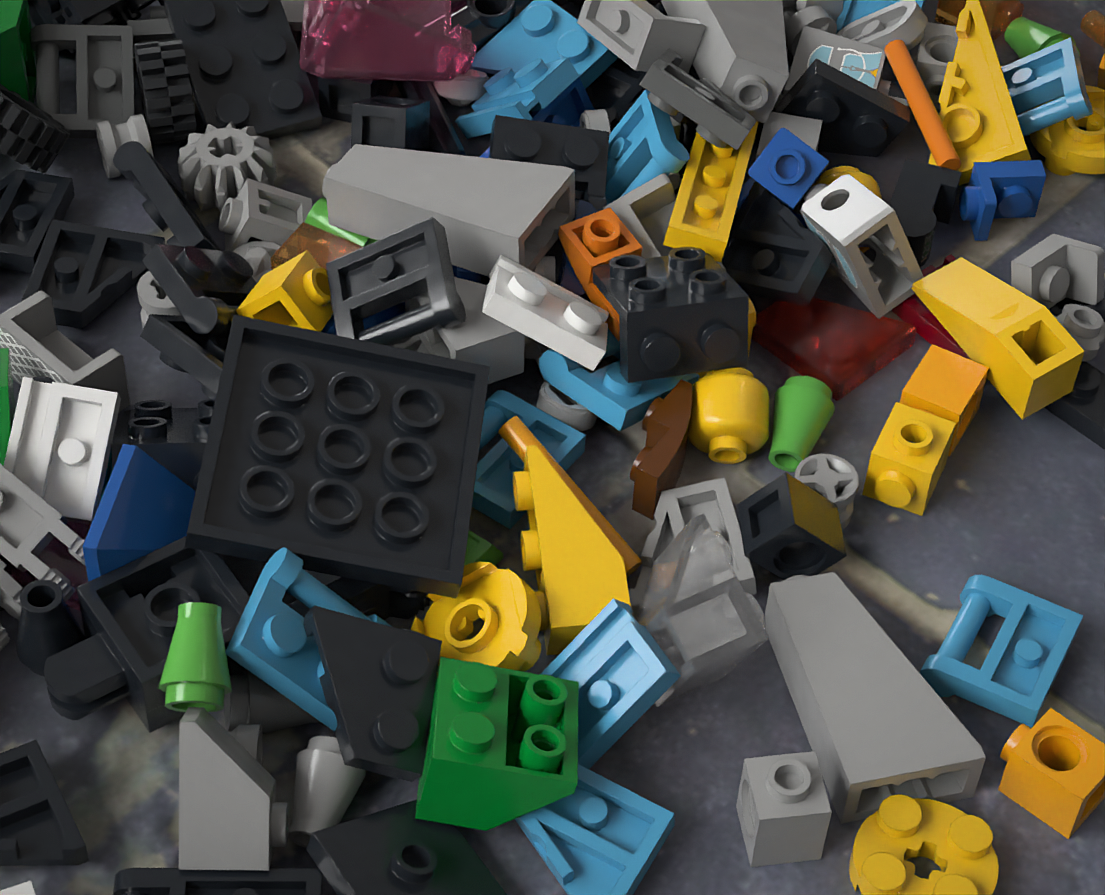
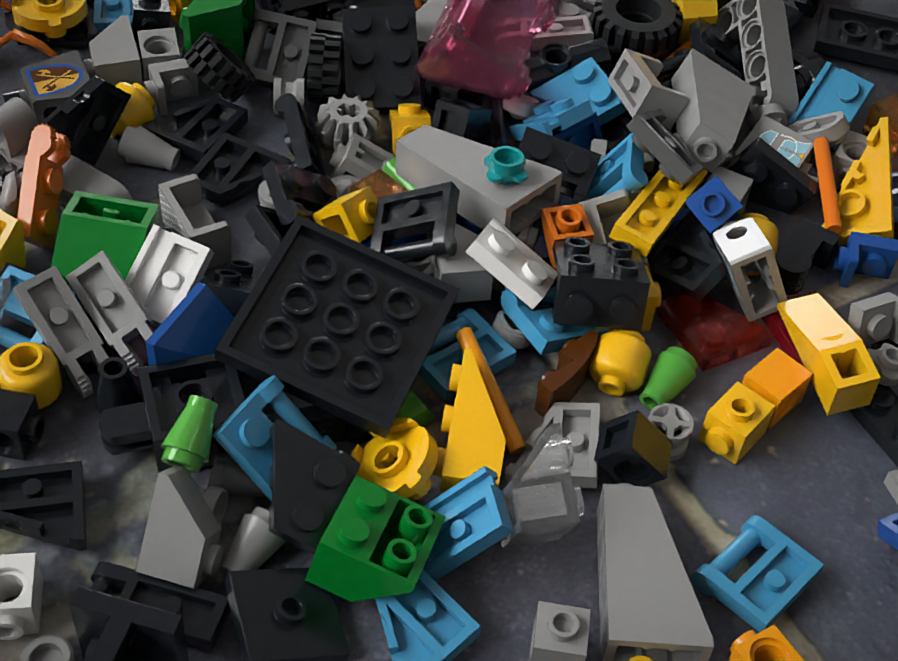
camera: 15 degrees right, 0 degrees up
none -> yellow bracket [389,103,431,155]
none -> teal plate [484,146,529,185]

